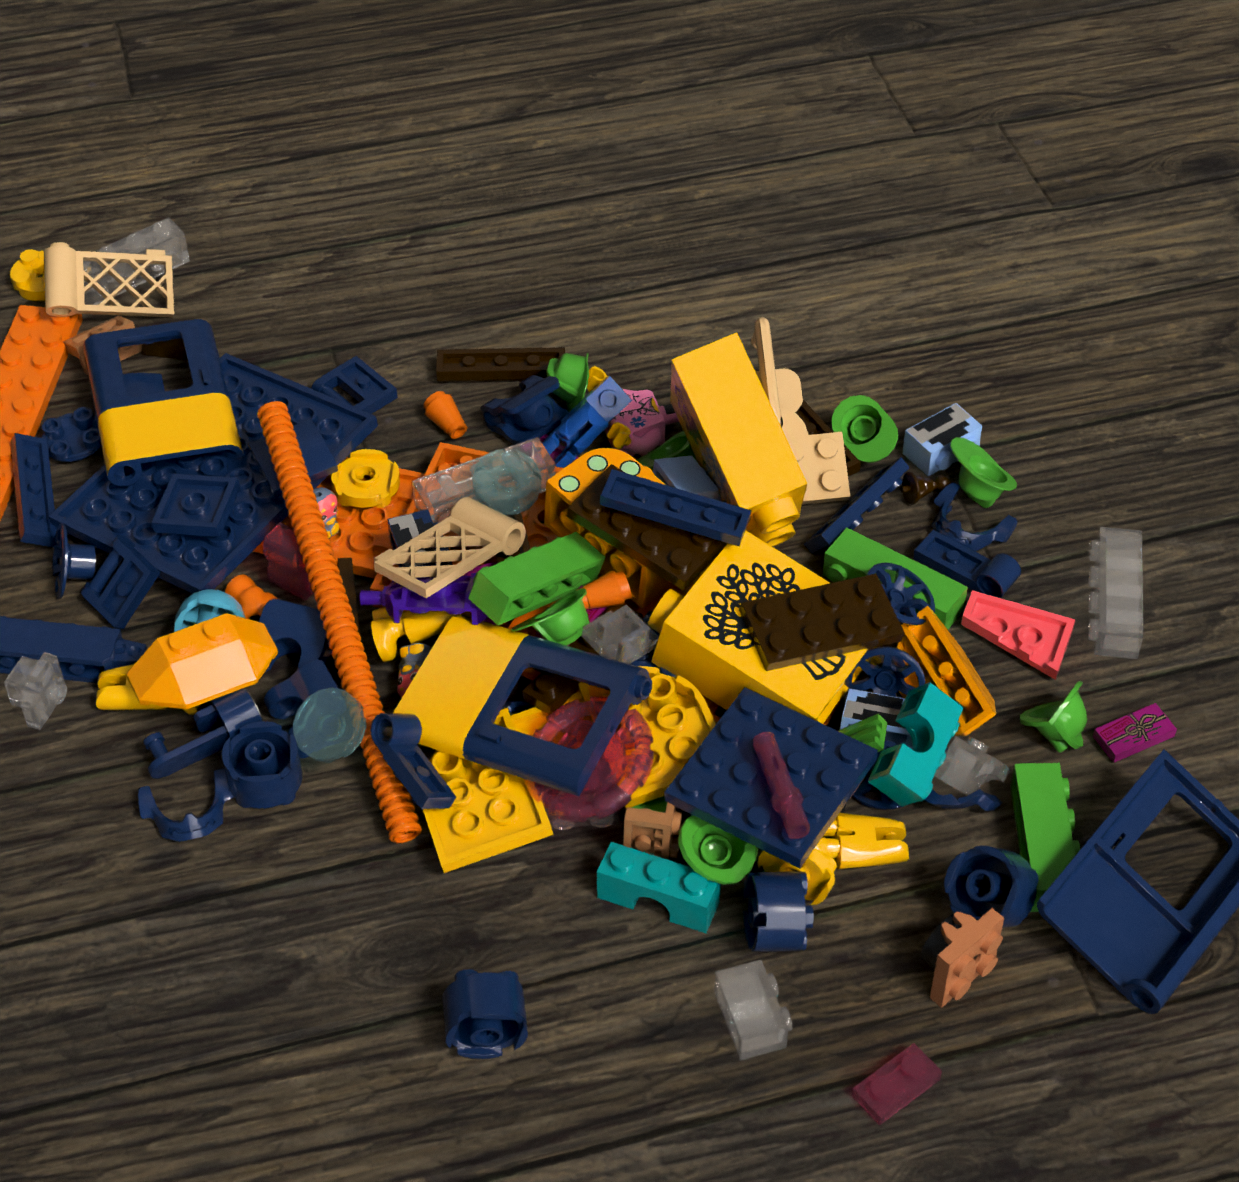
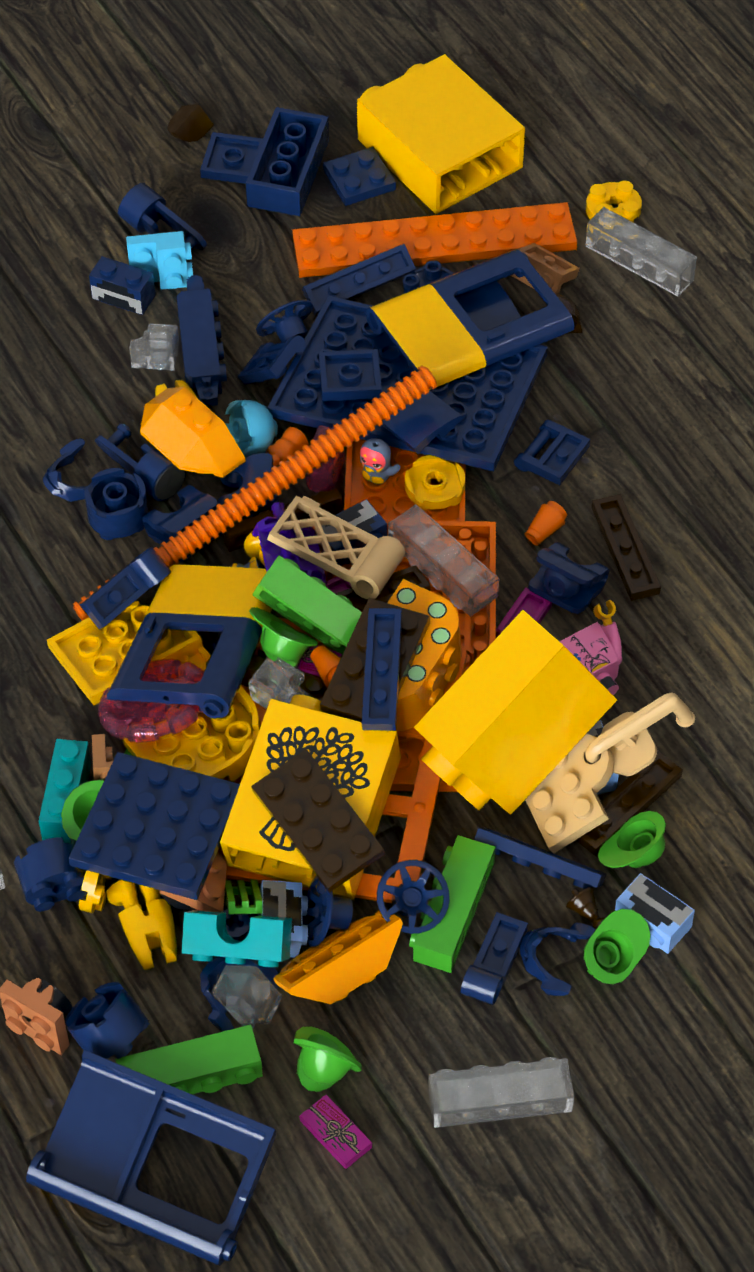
camera: 75 degrees right, 5 degrees up
tan piece [44,242,174,318] -> none
clear light blue tile [293,687,366,763] -> none
clear light blue tile [472,449,542,515] -> none
blue plate [538,375,632,468] -> none
bright green piece [546,353,589,412] -> none
clear pink pin [753,732,810,839] -> none
coral wing [961,590,1075,680] -> none

